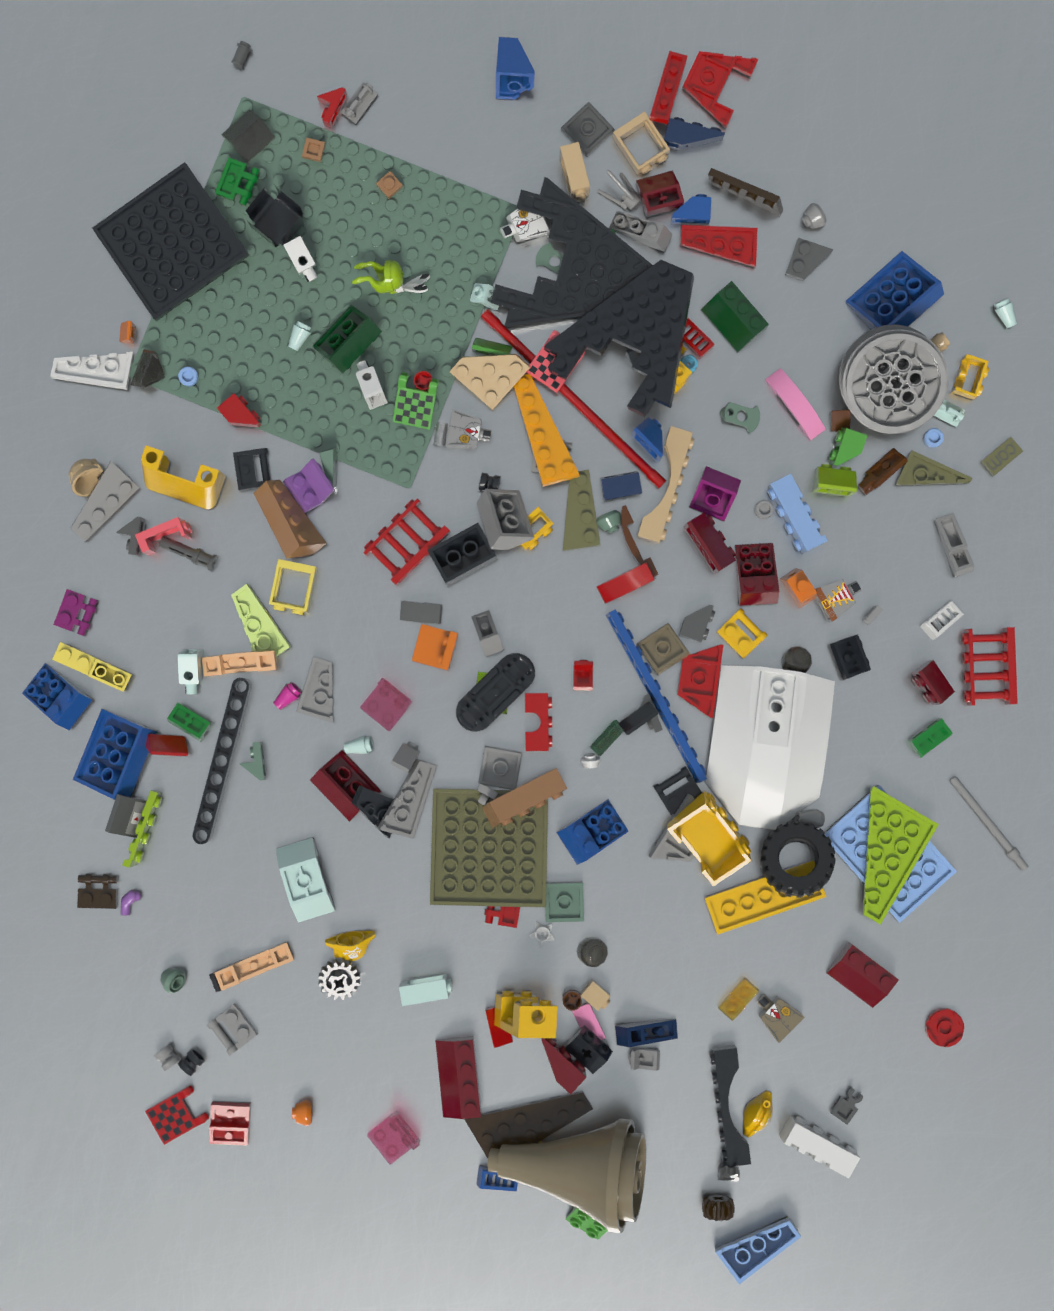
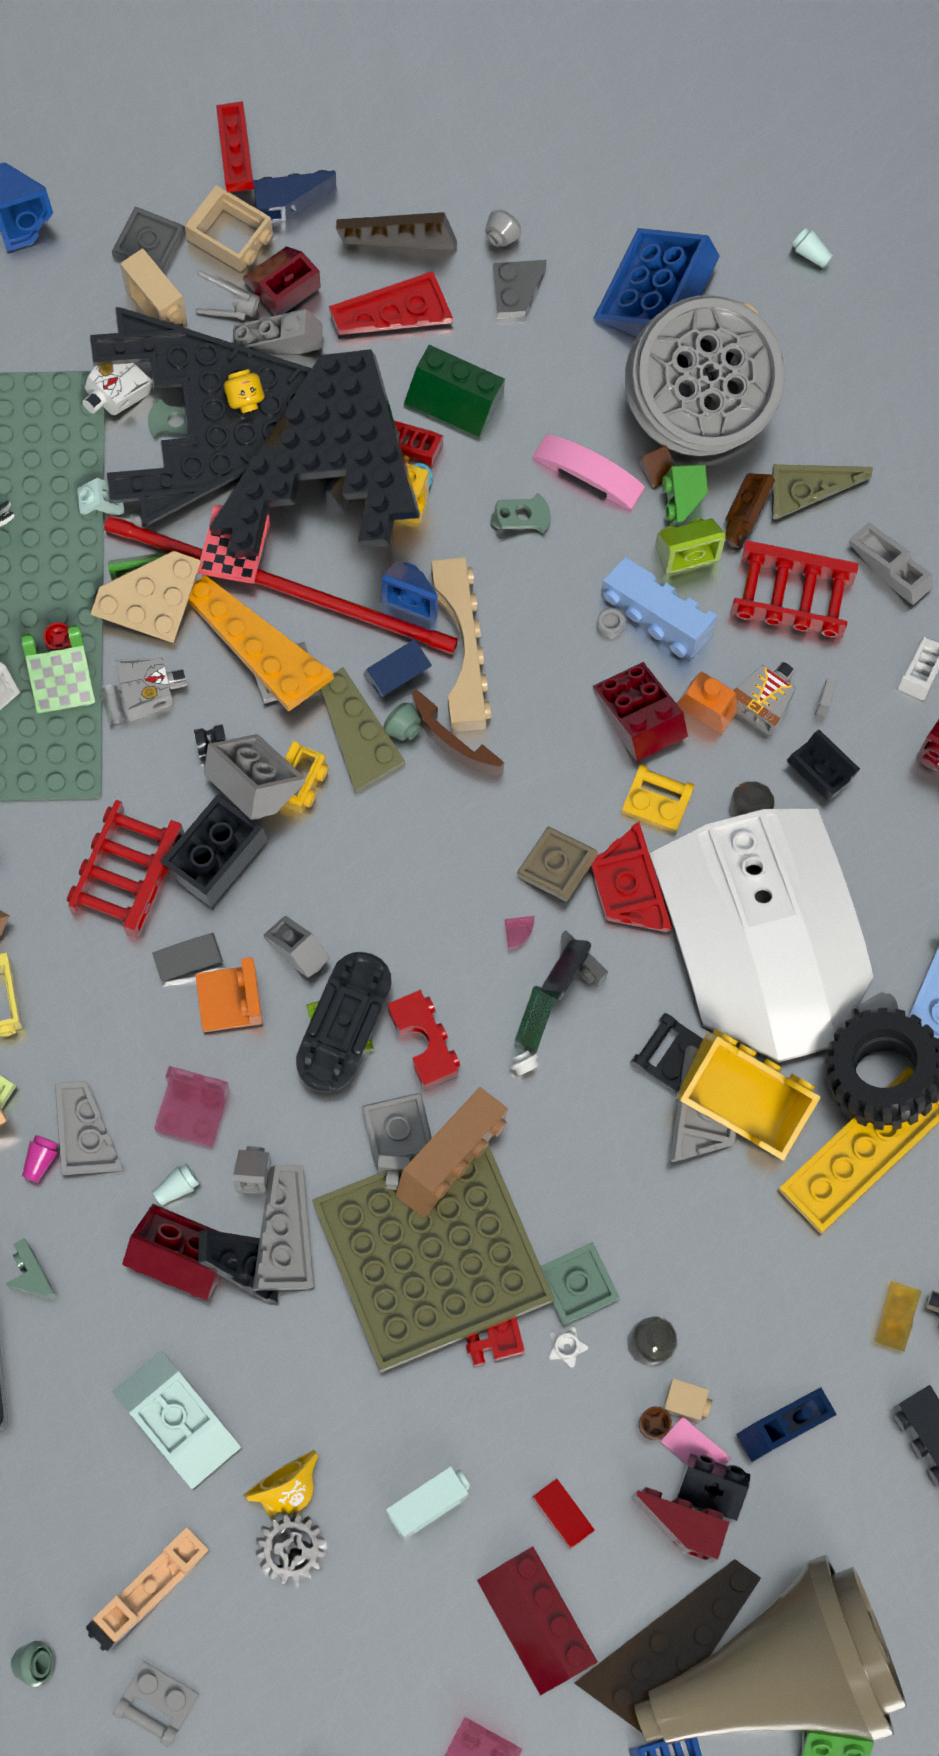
camera: 25 degrees left, 15 degrees down
yellow plate [494,991,558,1038] -> none
blue slope [556,799,629,865] -> none
red bracket [573,660,593,691] -> none
red slope [597,562,656,603] -> none
blue plate [606,609,707,783] -> none
light grey bracket [629,1048,660,1071] -> none
blue slope [671,194,711,225] -> none
dark grey slope [678,605,715,643] -> none
red wing [682,51,758,128] -> none
dark red slope [684,512,736,574] -> none
magenta slope [689,466,741,521] -> none
light blue tile [923,428,944,448] -> none
light aqua hinge [934,399,965,427] -> none
yellow window [951,354,989,400] -> none
olive tile [981,437,1023,476] -> none
none -> yellow head [224,369,264,413]
none -> clear pink tile [504,916,534,950]
none -> red fence [730,540,859,637]

